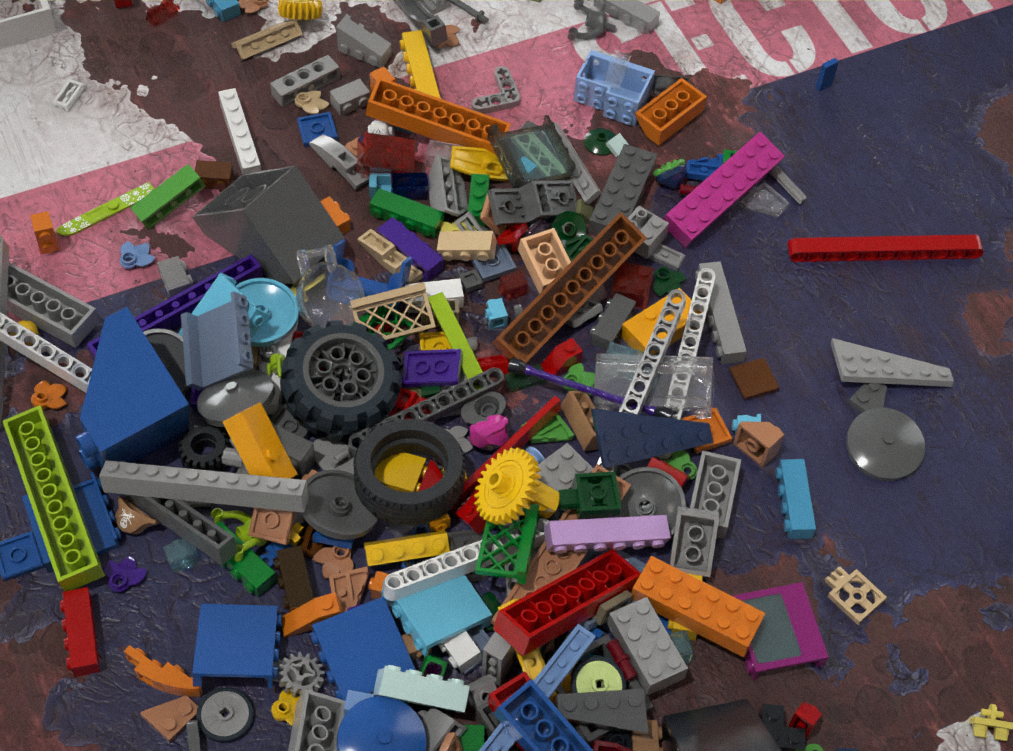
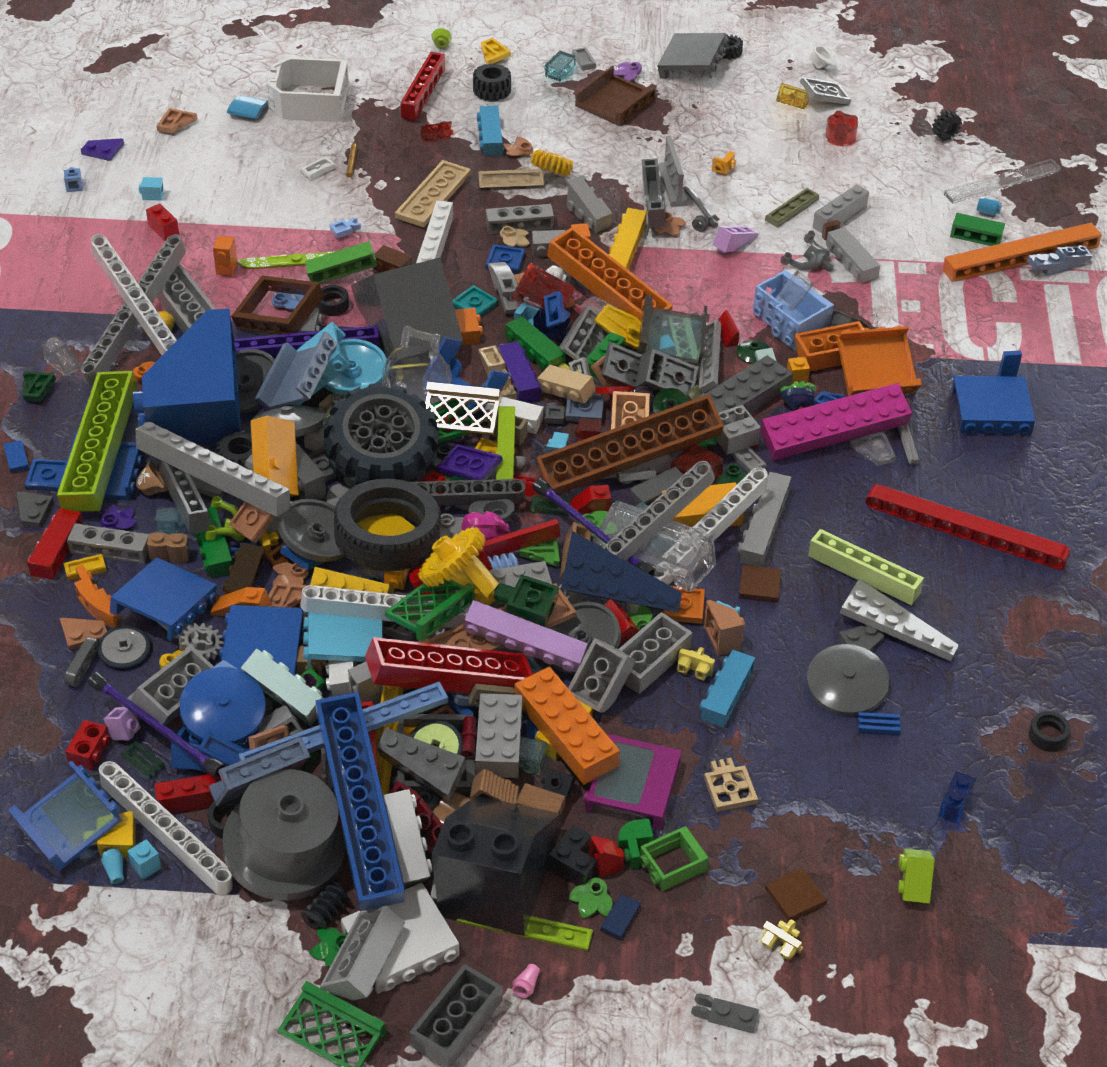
camera: 30 degrees right, 10 degrees down
light grey beam [472,66,520,114] -> none
none -> dark grey wing [17,491,54,528]
none -> yellow tile [63,554,107,581]
none -> light grey brick [67,524,149,564]
none -> medium nougat brick [147,532,190,563]
none -> reddish brown window [231,275,324,335]
none -> black tyre [317,285,349,316]
none -> light blue plate [329,217,361,238]
none -> pearl gold bar [346,143,357,178]
none -> tan plate [395,160,471,228]
none -> teal tile [452,285,499,318]
none -> medium nougat brick [470,769,519,804]
none -> medium nougat brick [516,783,565,816]
none -> black brick [541,769,576,798]
none -> blue slope [544,291,570,328]
none -> green brick [618,819,653,870]
none -> bright green window [640,826,709,891]
none -> light yellow hips [677,647,715,681]
none -> dark grey bush [692,215,708,232]
none -> lavender slope [712,226,759,253]
none -> red slope [718,310,739,347]
none -> reddish brown tile [765,867,827,922]
none -> light orange brick [787,357,810,385]
none -> yellowish green brick [809,529,924,605]
none -> orange panel [837,325,922,396]
none -> blue tile [858,712,901,735]
none -> blue panel [951,376,1035,434]

